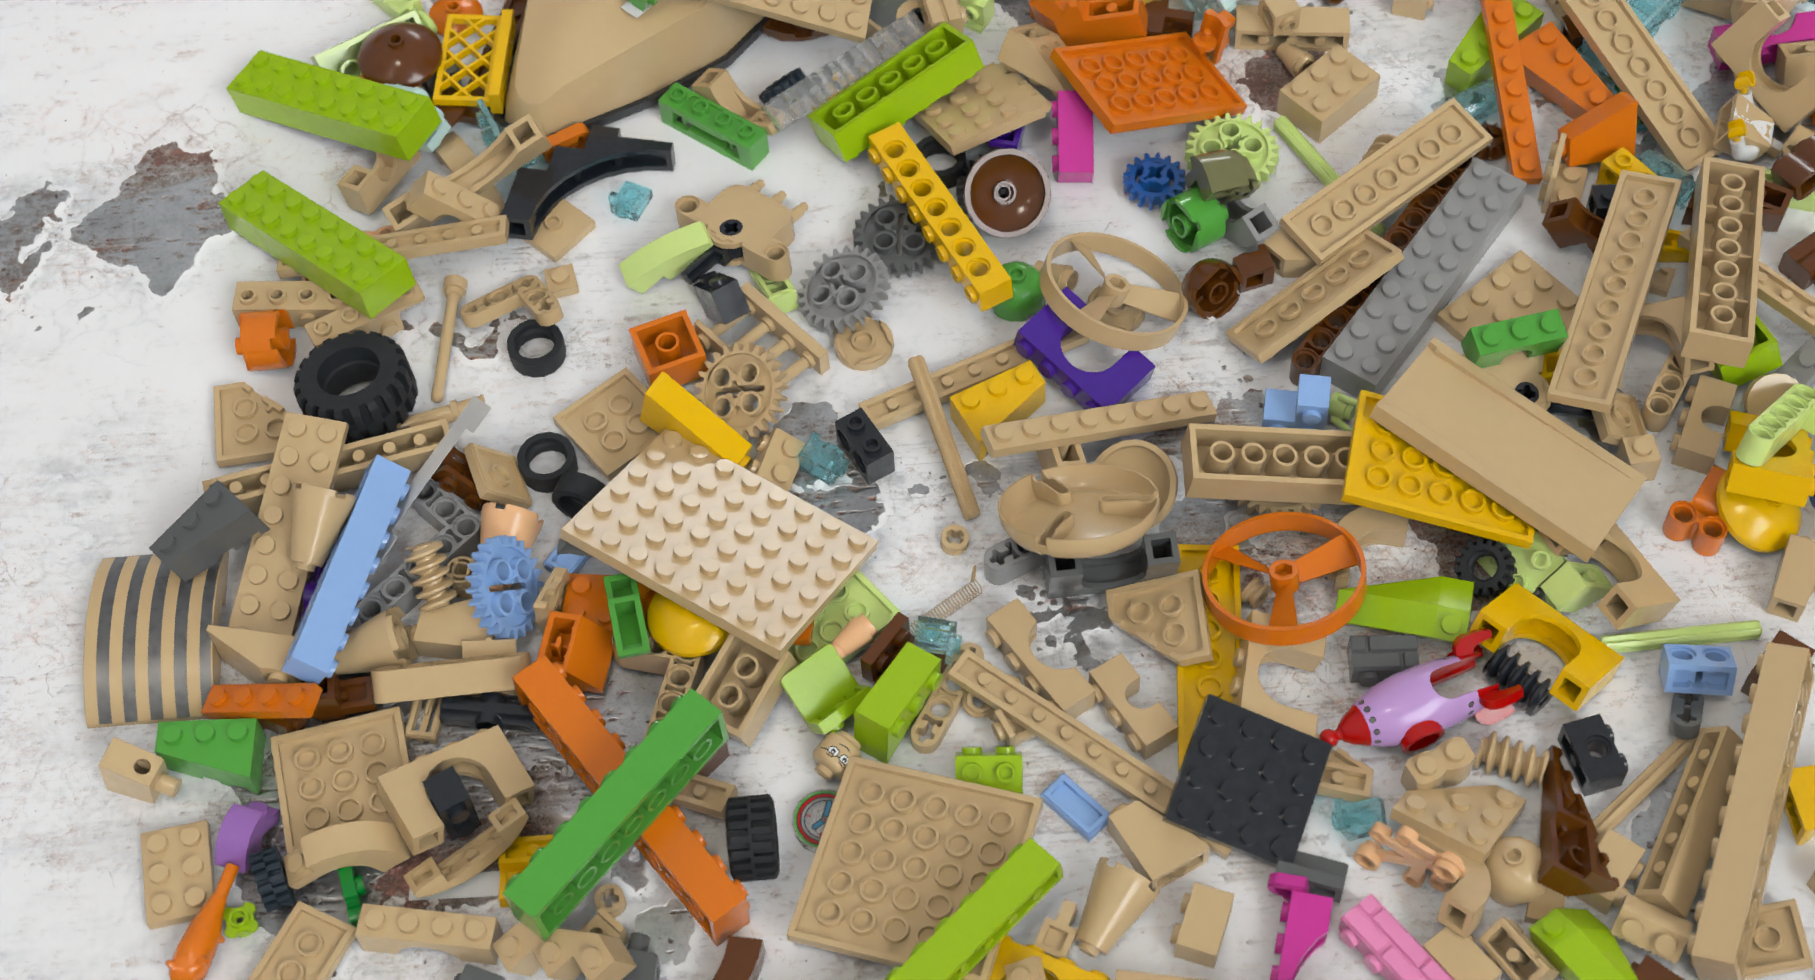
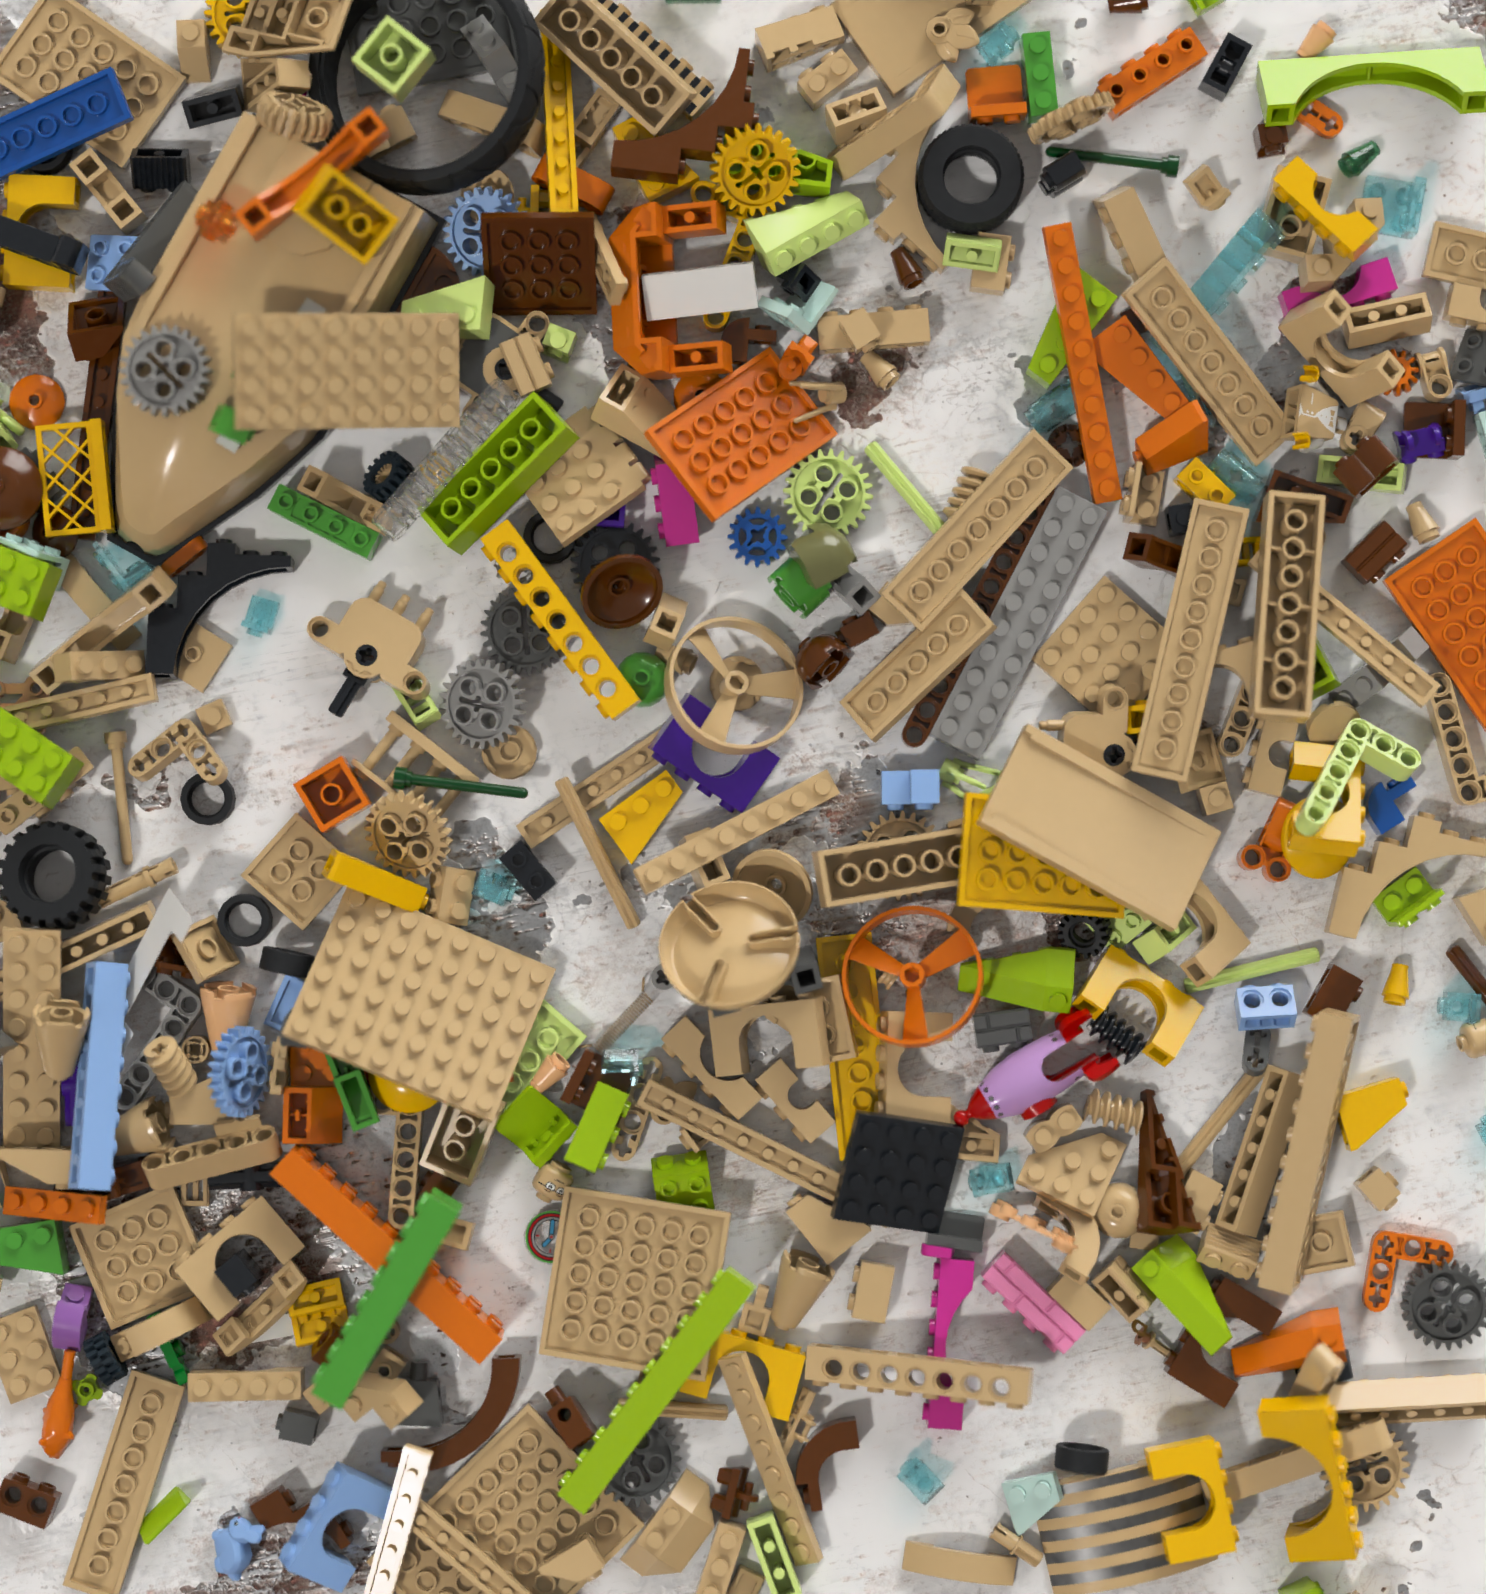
camera: 10 degrees left, 30 degrees up
yellowish green slope [618,221,714,294] -> none
black brick [692,271,751,325] -> none
black tyre [725,794,780,882] -> none
tan bush [940,524,969,556] -> none
light blue tile [1040,773,1110,842] -> none
tan brick [1277,44,1381,144] -> none
bright green arch [1461,309,1568,368] -> none
black brick [1557,714,1629,797] -> none
none -> dark green piece [393,766,528,799]
none -> tan slope [643,592,688,652]
none -> tan arch [708,992,831,1077]
none -> tan plant [789,381,847,423]

